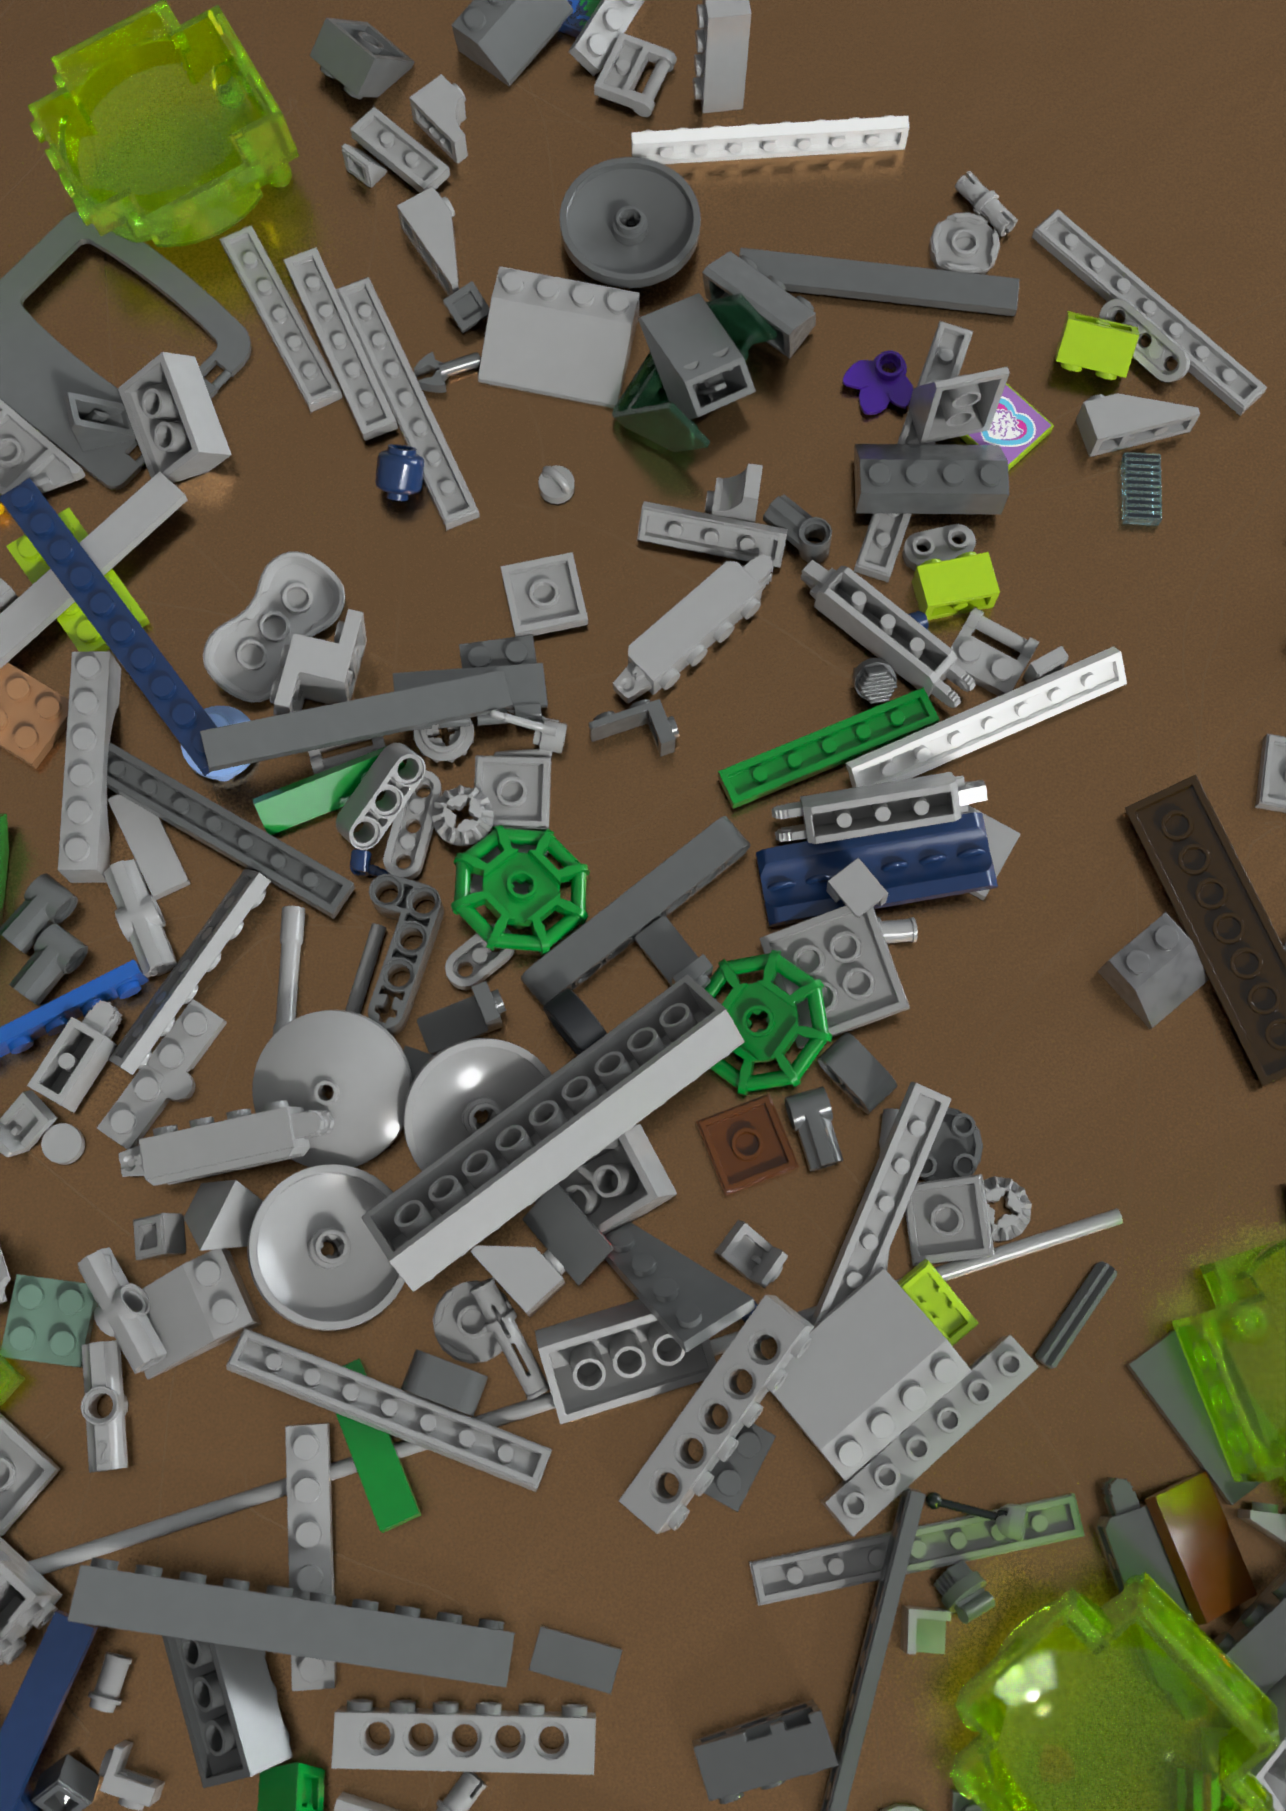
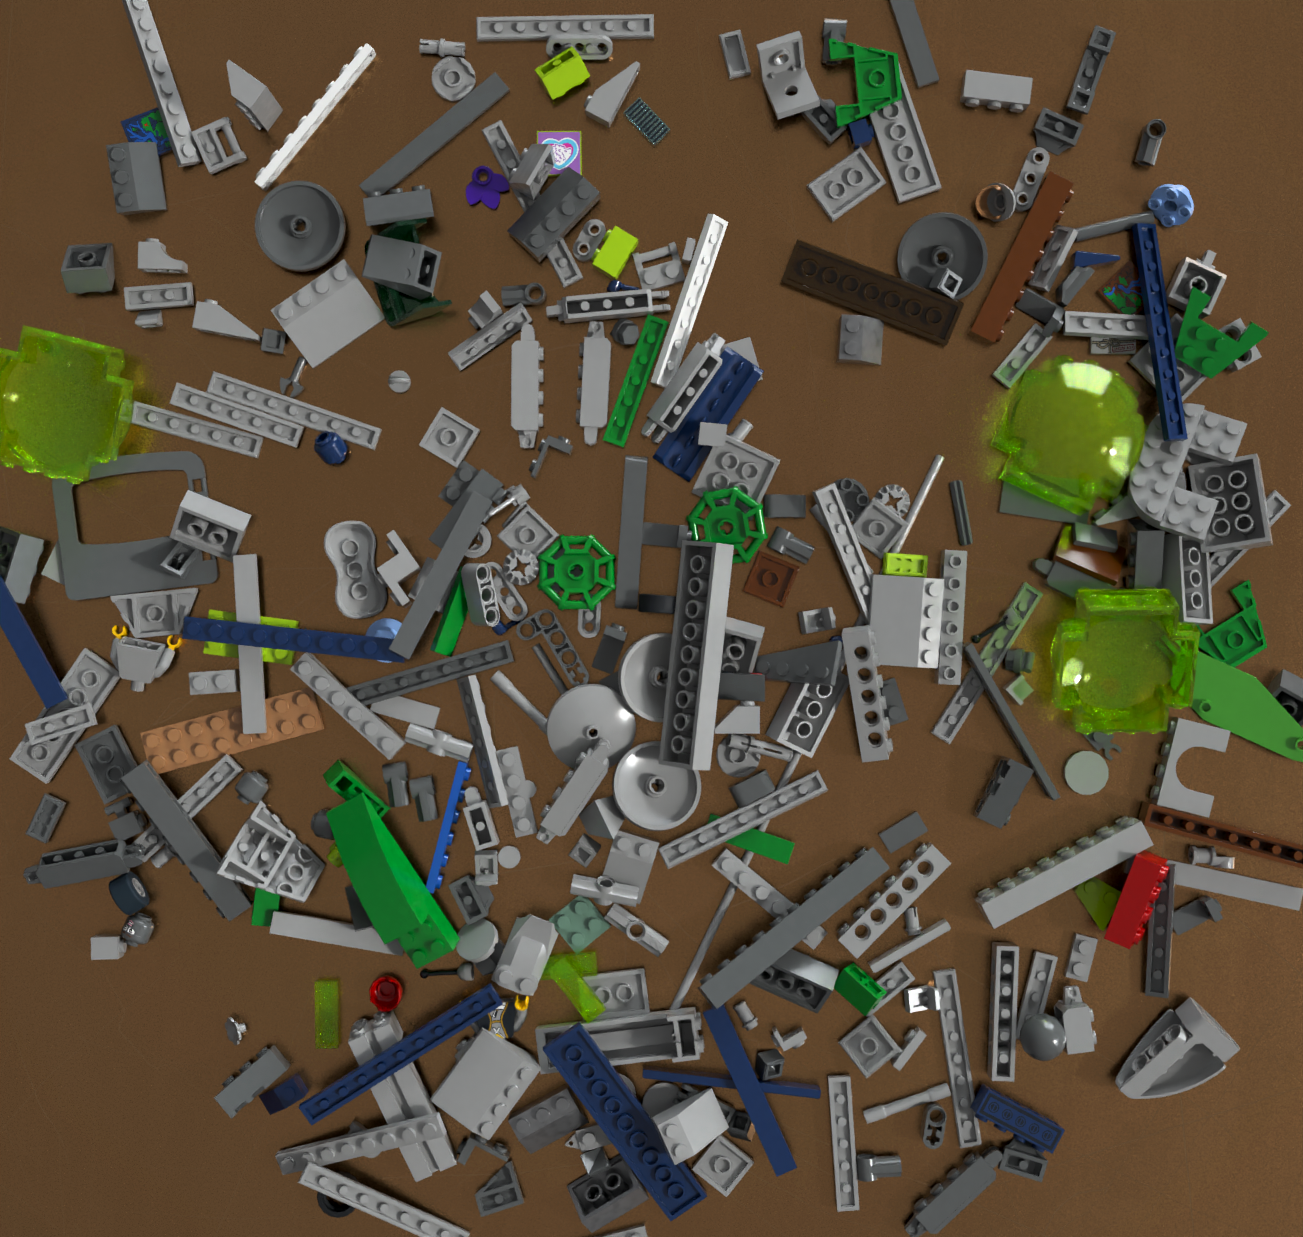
camera: 50 degrees left, 15 degrees up
none -> light grey hinge [576,321,611,446]
none -> dark grey tile [1072,522,1118,553]

